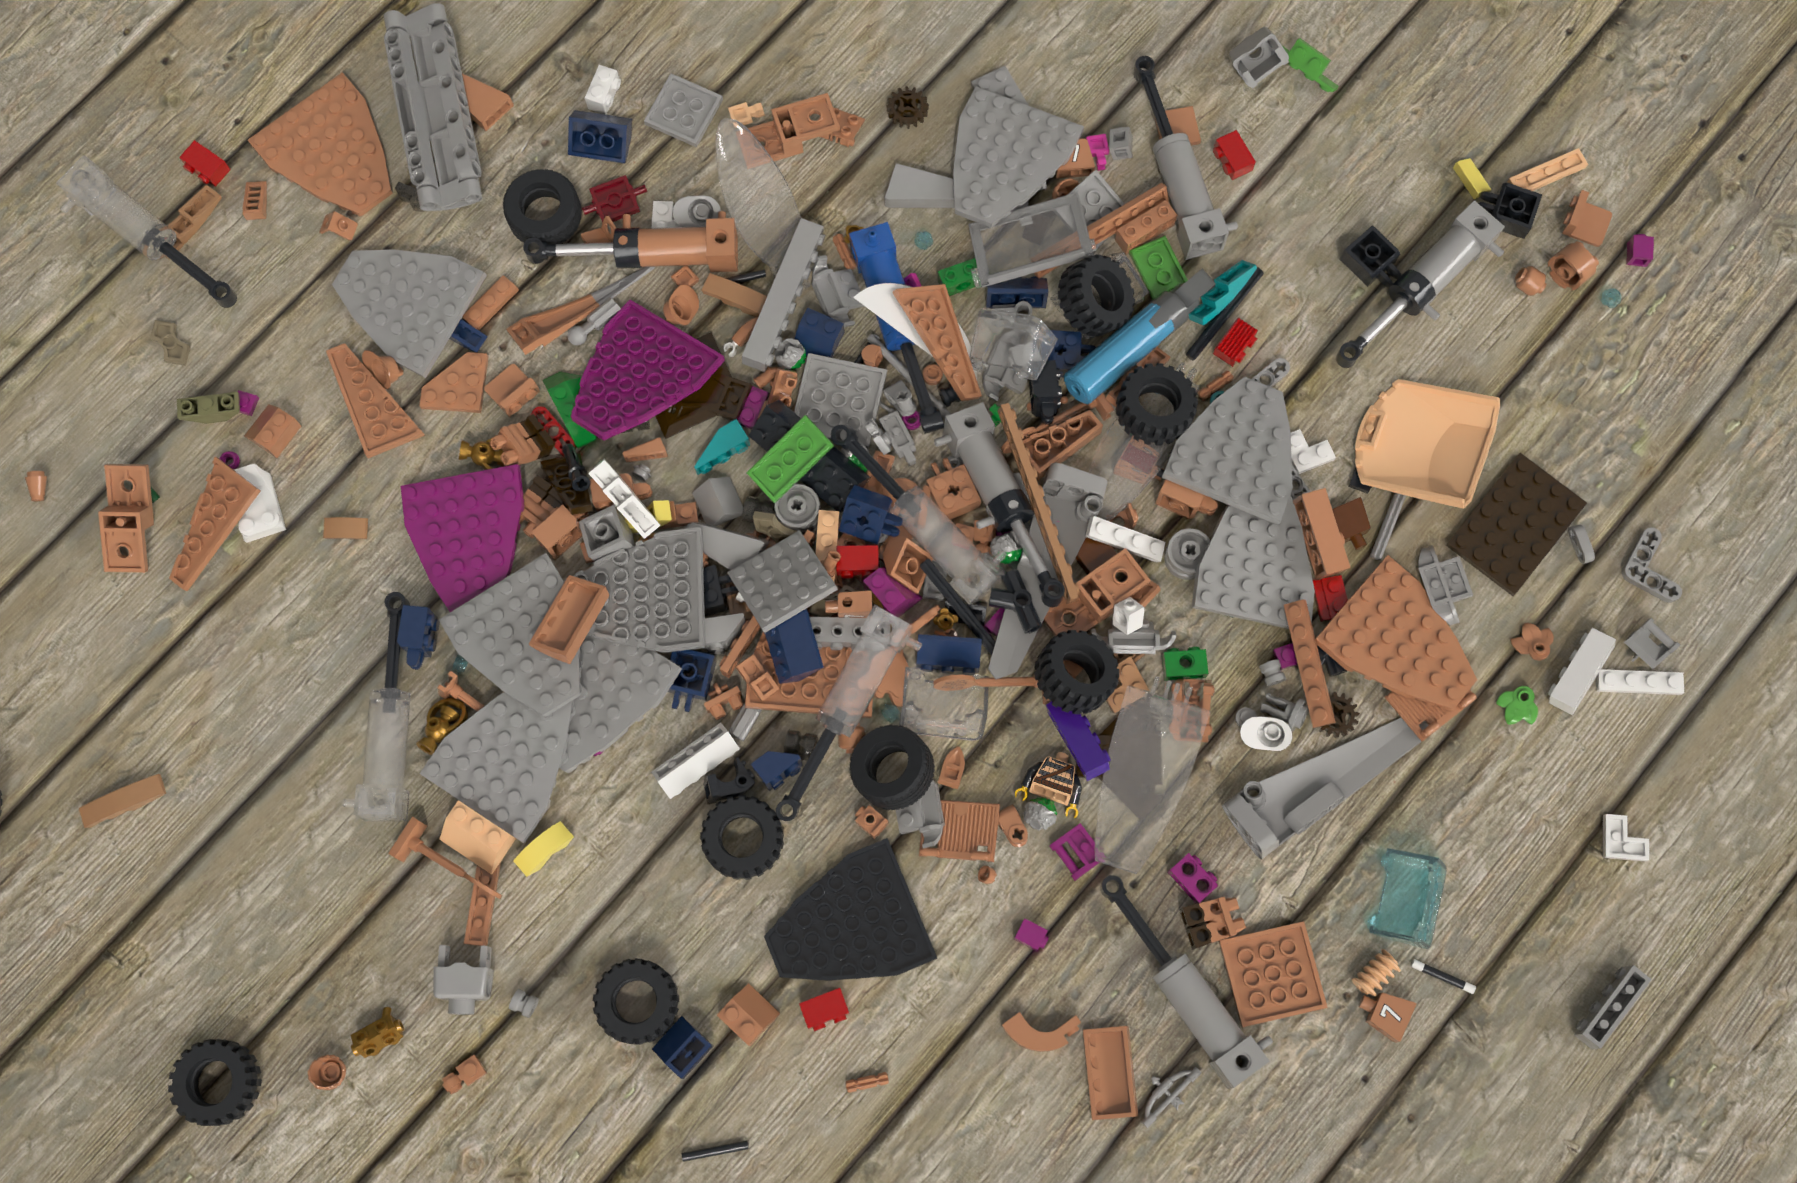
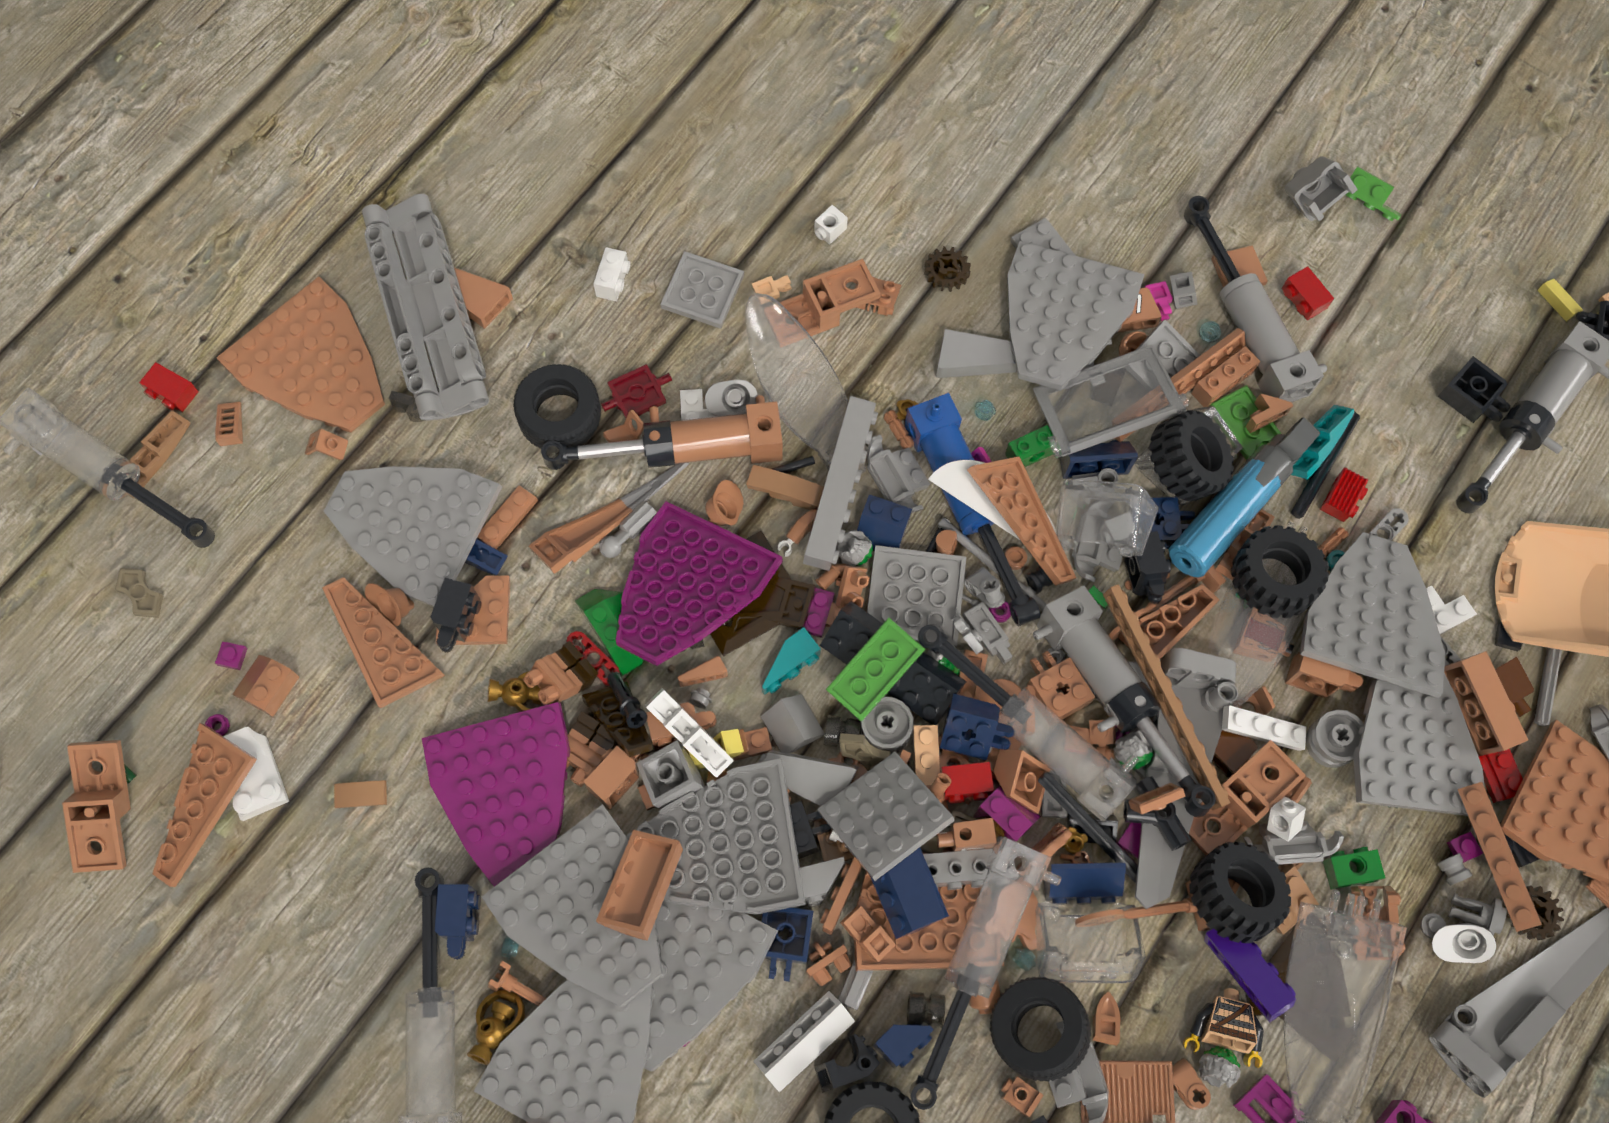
camera: 10 degrees left, 5 degrees down
olive slope [177,392,240,424] -> none
nougat bracket [484,364,540,417] -> none
dark blue slope [568,110,632,163] -> none
nougat tile [671,266,699,287] -> none
none -> black hinge [430,578,481,653]
none -> white brick [814,205,848,245]
none -> nougat plate [1129,783,1185,814]
none -> clear light blue plate [1199,321,1221,343]
none -> nougat slope [1245,394,1294,433]

